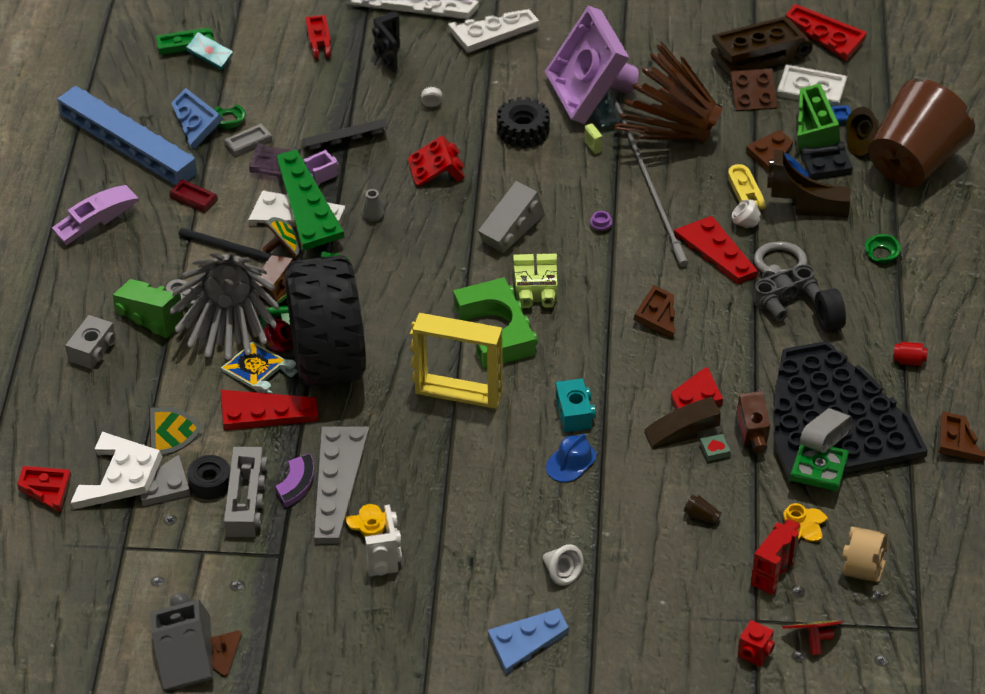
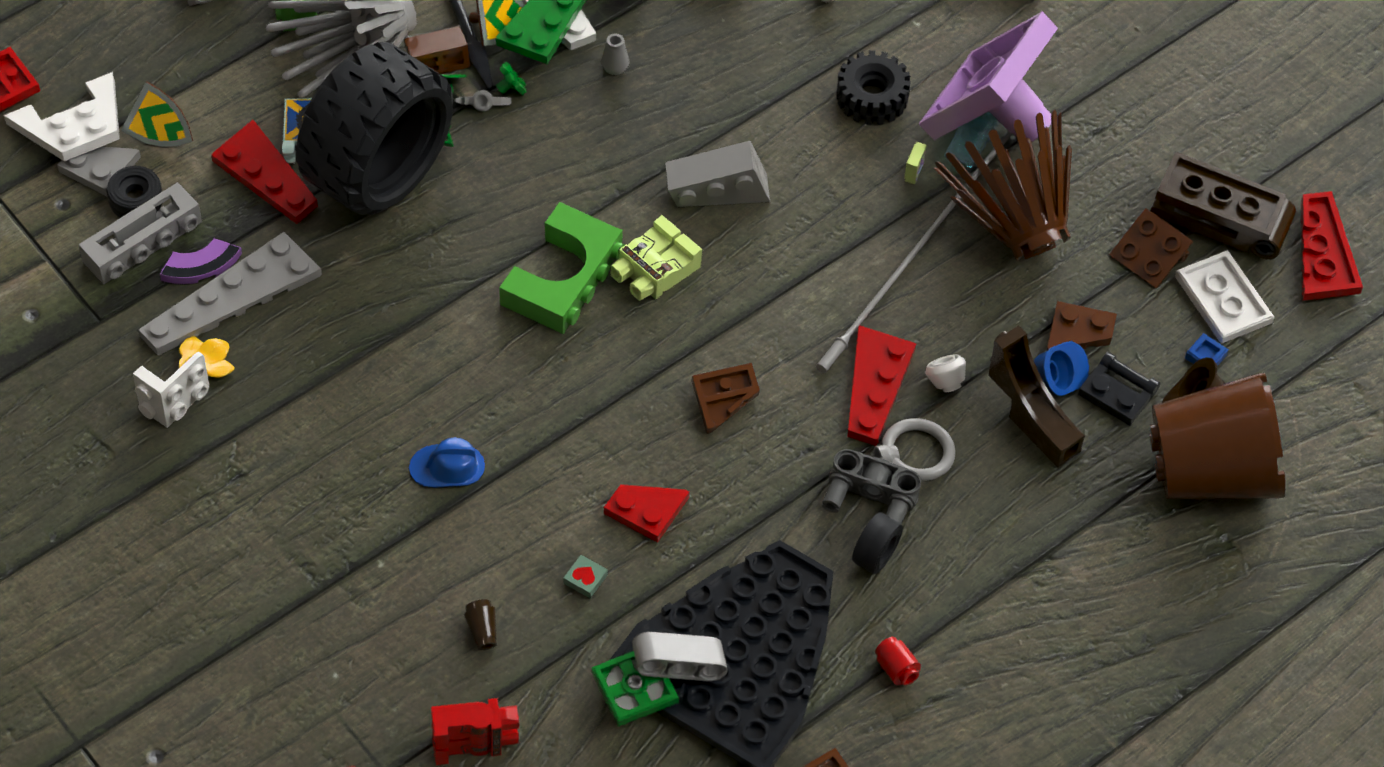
camera: 45 degrees right, 10 degrees up
red bracket [408,135,465,187] -> none
light yellow window [410,313,503,409] -> none
medium blue wing [488,609,569,675] -> none
white hat [543,545,583,586] -> none
teal brick [555,378,596,432] -> none
medium lavender plate [590,211,612,231] -> none
dark brown slope [644,397,721,449] -> none
light yellow plate [728,164,766,211] -> none
reddish brown torso [735,391,770,453] -> none
yellow plate [783,503,828,542] -> none
bright green wedge [797,83,841,154] -> none
green piece [864,234,901,263] -> none

